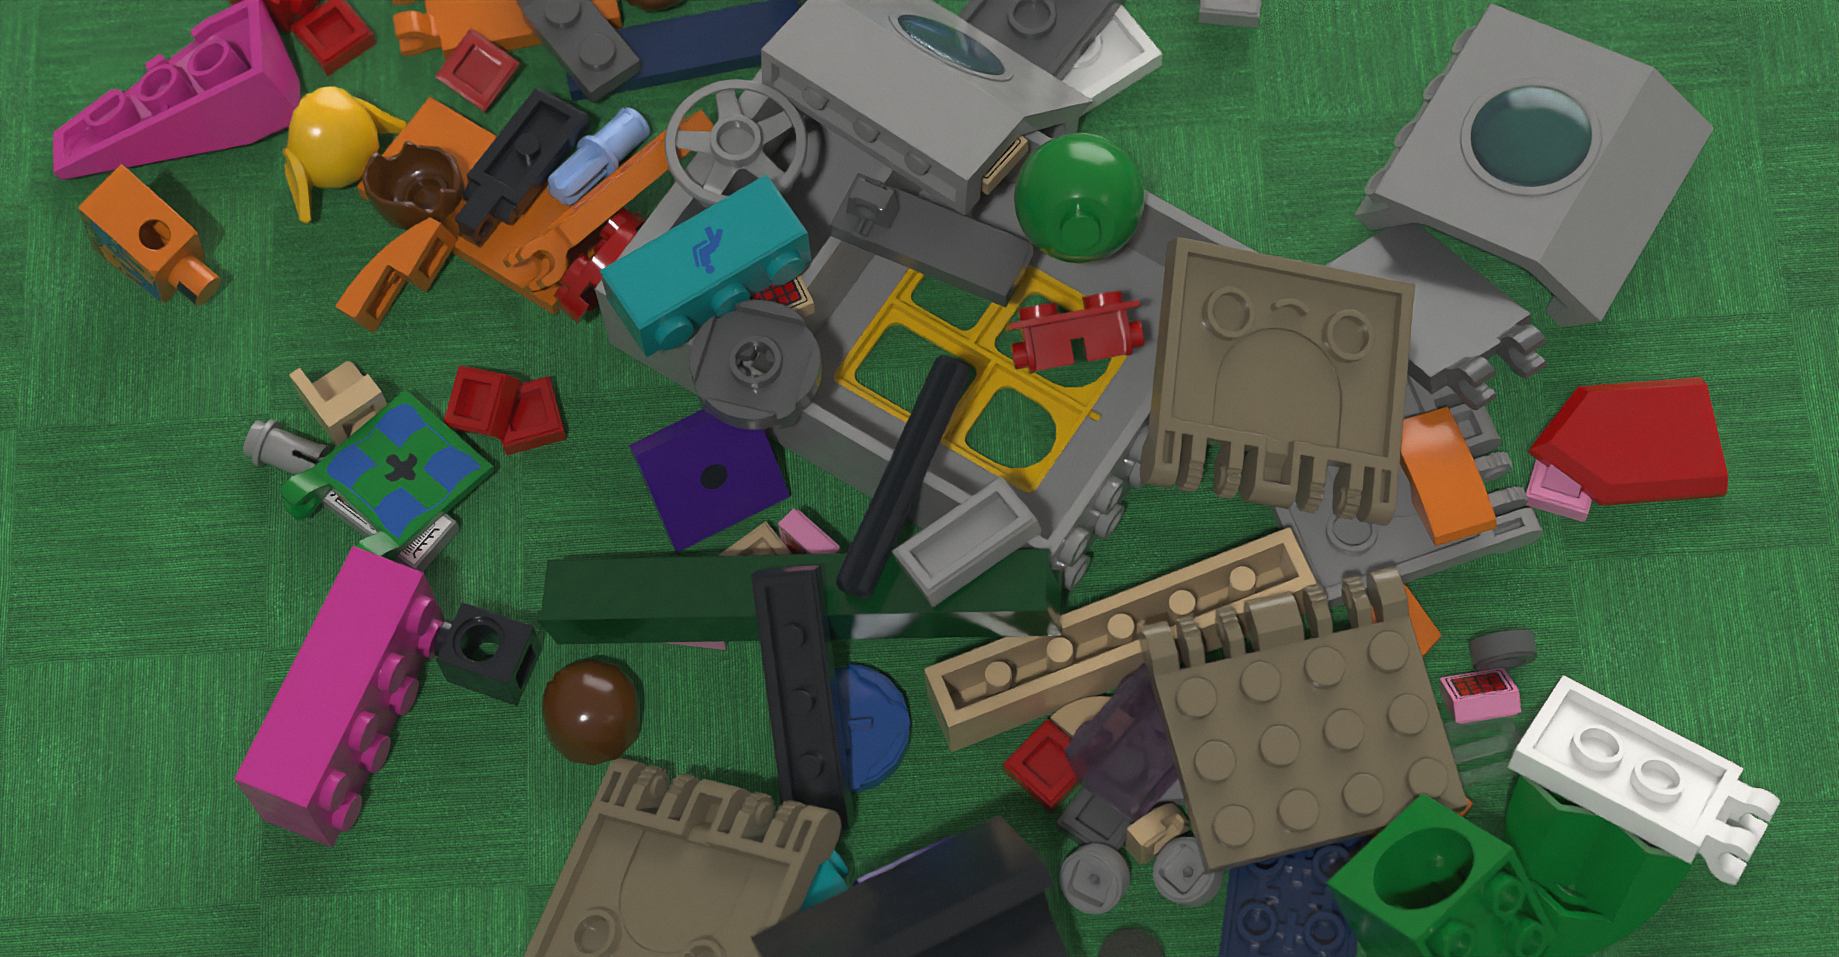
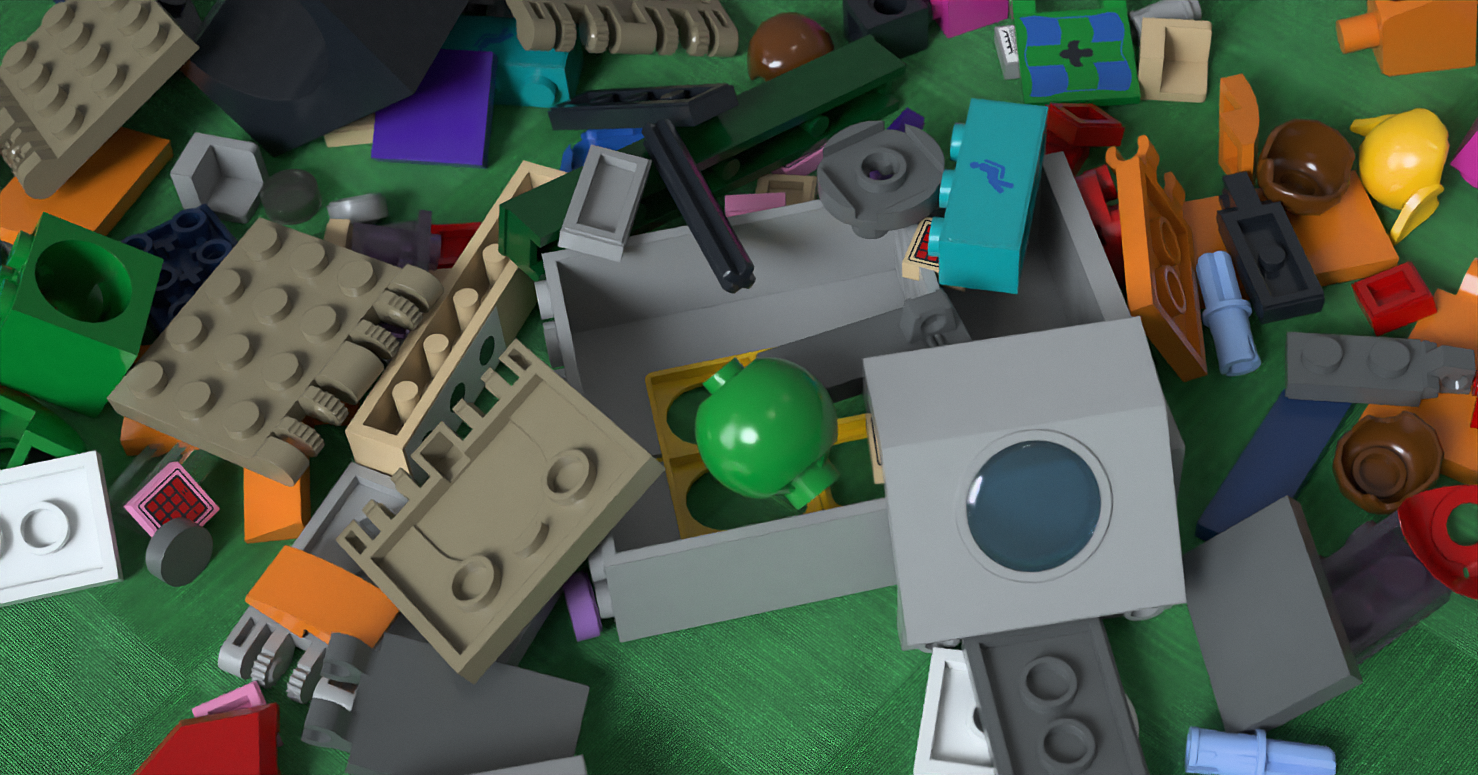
camera: 135 degrees right, 15 degrees down
light grey wheel [664,79,808,208] -> none
red hinge [1005,290,1144,374] -> none

